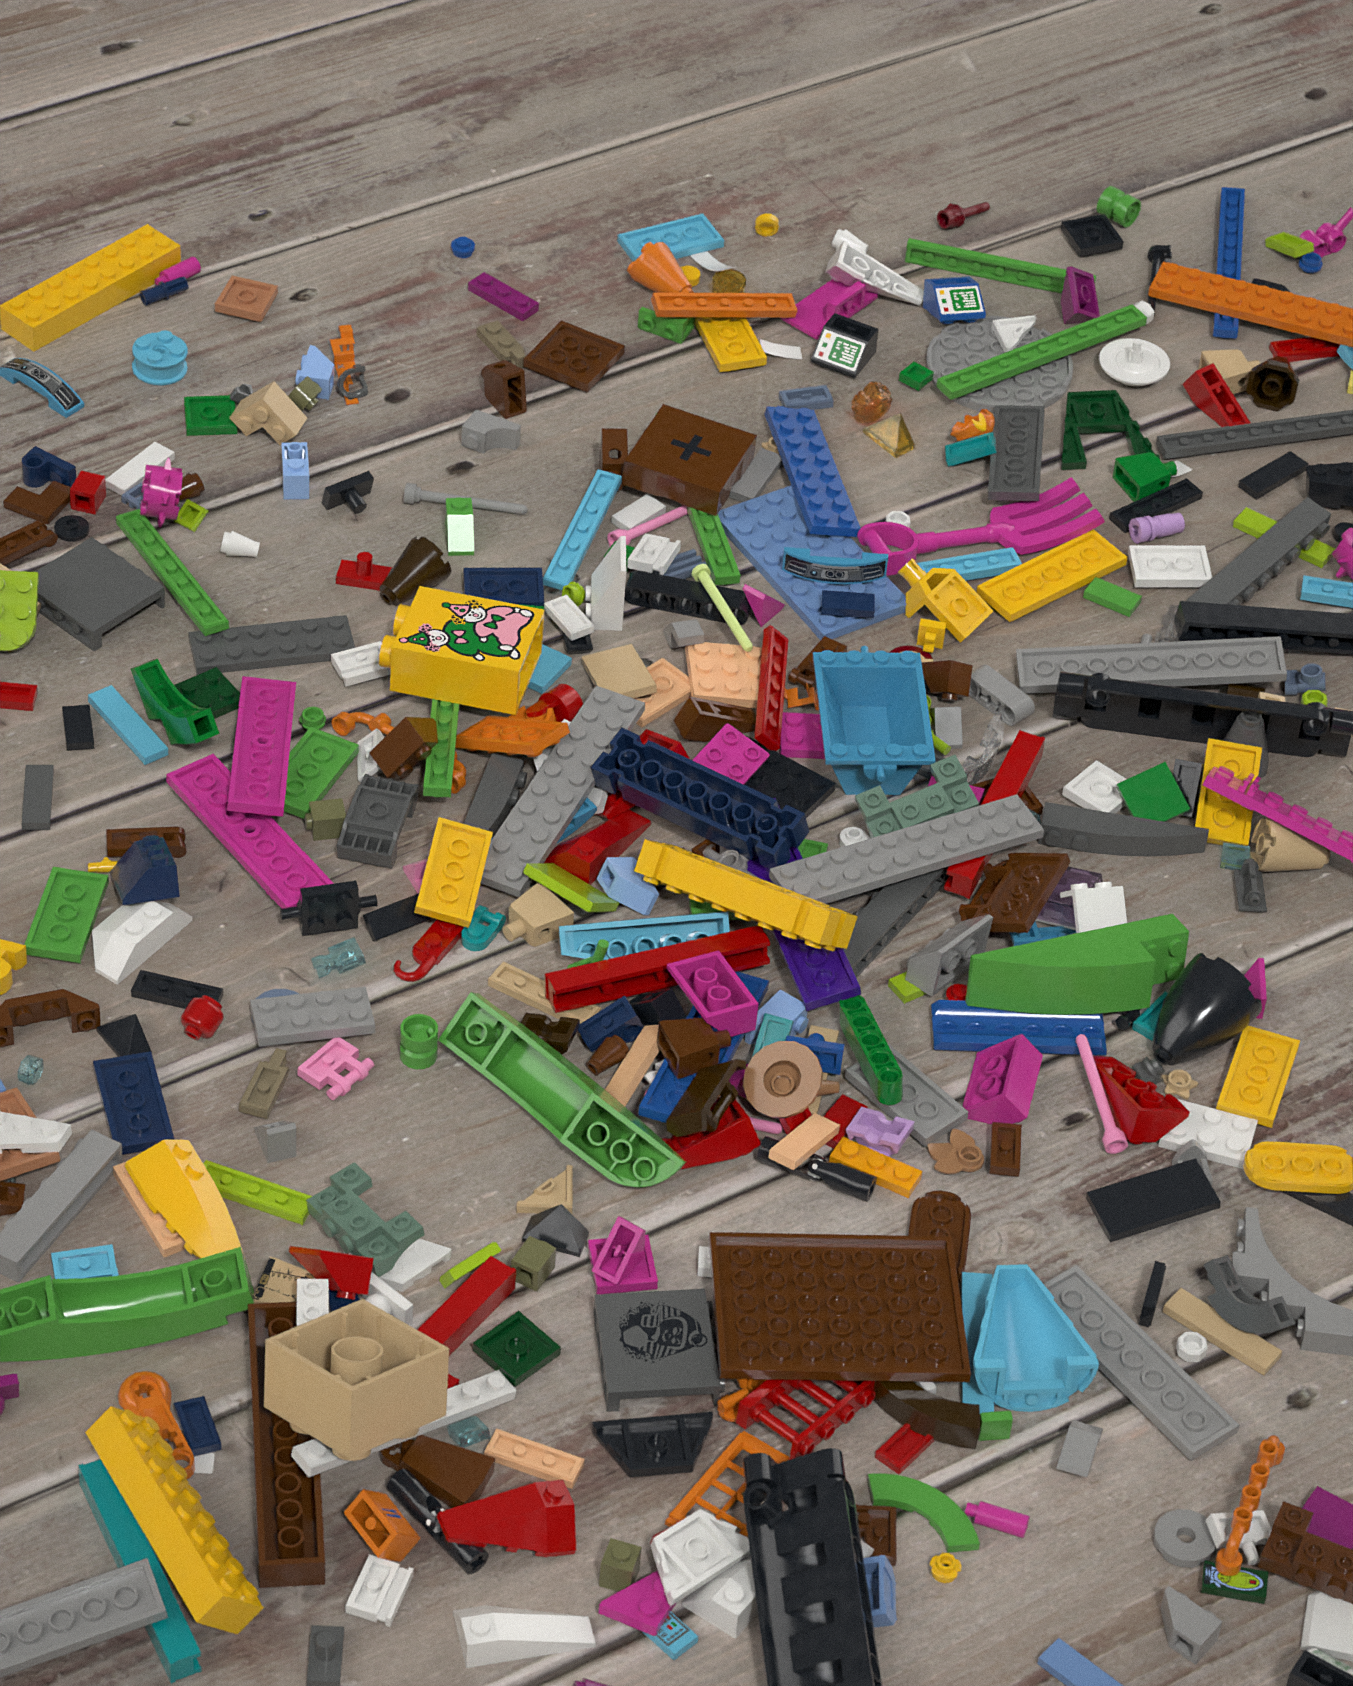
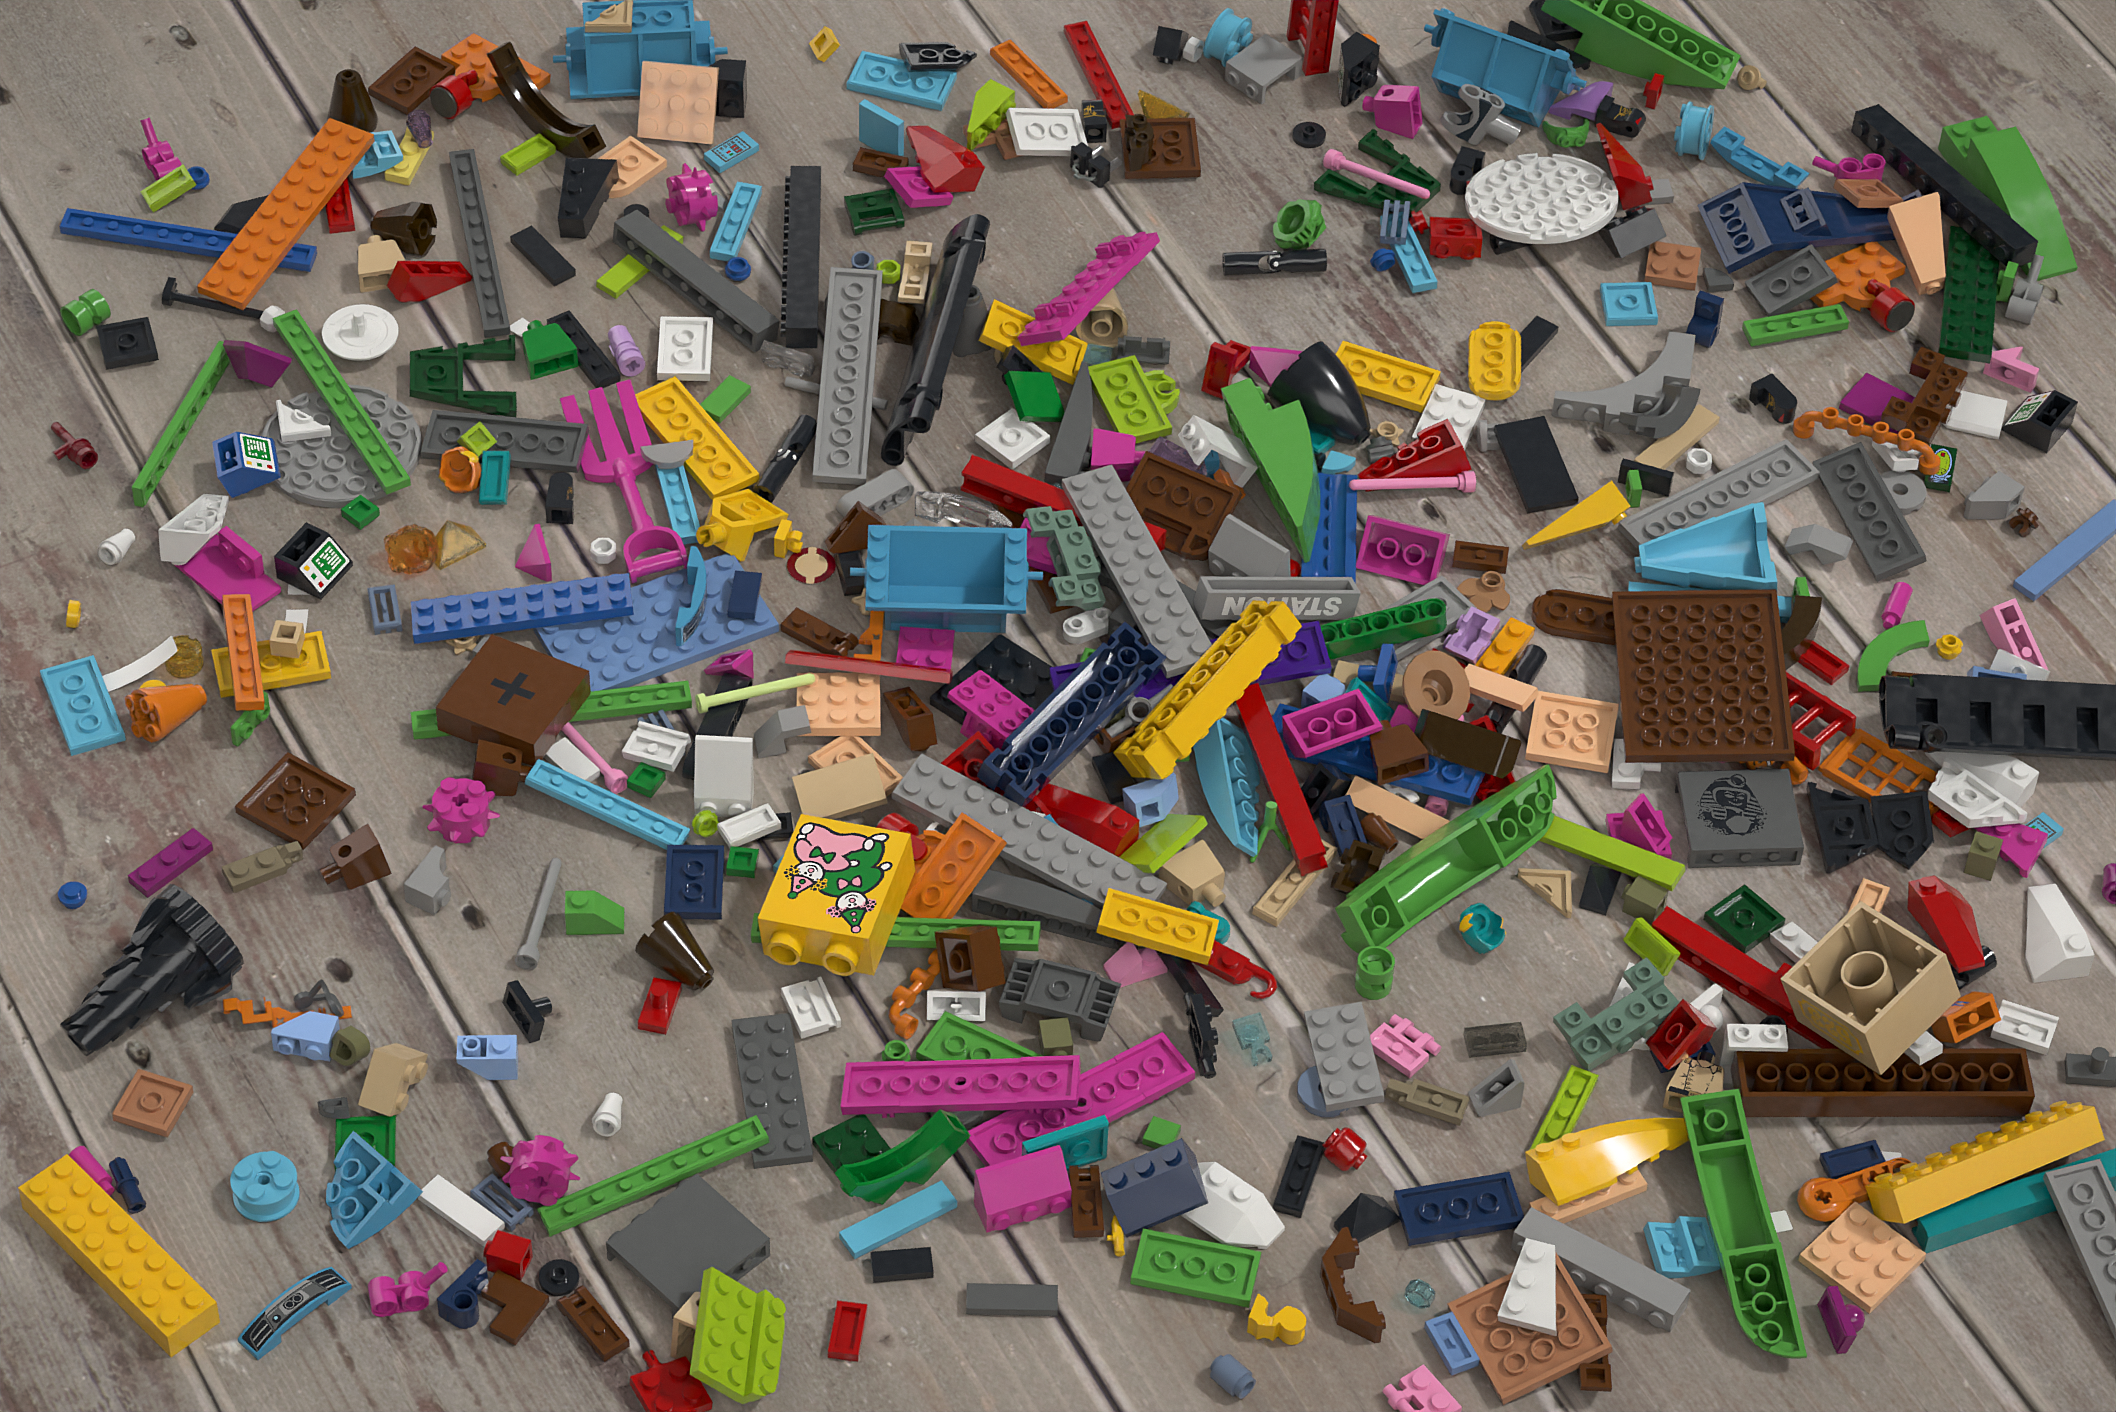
camera: 85 degrees left, 5 degrees up
none -> black cone [60,884,244,1056]
none -> tan plate [270,620,305,658]
none -> dark azure brick [326,1131,423,1249]
none -> dark pink beam [368,1262,448,1317]
none -> dark pink brick [423,777,500,843]
none -> lime slope [457,421,497,457]
none -> dark pink slope [515,524,552,582]
none -> black leg [545,472,574,524]
none -> light grey tile [640,440,693,469]
none -> blue plate [725,257,751,281]
none -> black piece [753,415,817,503]
none -> dark pink slope [974,1145,1072,1233]
none -> teal tile [1022,1115,1109,1171]
none -> lime plate [1088,355,1180,444]
none -> dark pink torso [1091,428,1151,482]
none -> bright green tile [1142,1116,1181,1149]
none -> light grey brick [1193,576,1361,621]
none -> red bracket [1201,340,1251,399]
none -> medium azure tile [1321,450,1356,475]
none -> teal hair [1459,903,1506,954]
none -> clear smoke plate [1463,1022,1527,1058]
none -> yellow wedge [1522,480,1631,550]
none -> light nougat plate [1525,691,1619,773]
none -> lime tile [1539,815,1686,891]
none -> bright green tile [1625,470,1642,508]
none -> black leg [1749,373,1798,424]
none -> white sticker [1770,1210,1793,1233]
none -> light nougat plate [1798,1202,1926,1314]
none -> dark grey plate [1812,442,1927,582]
none -> black tile [1870,791,1934,870]
none -> bright pink slope [1979,598,2048,670]
none -> white plate [1989,649,2051,681]
none -> reddish brown plate [2009,508,2039,537]

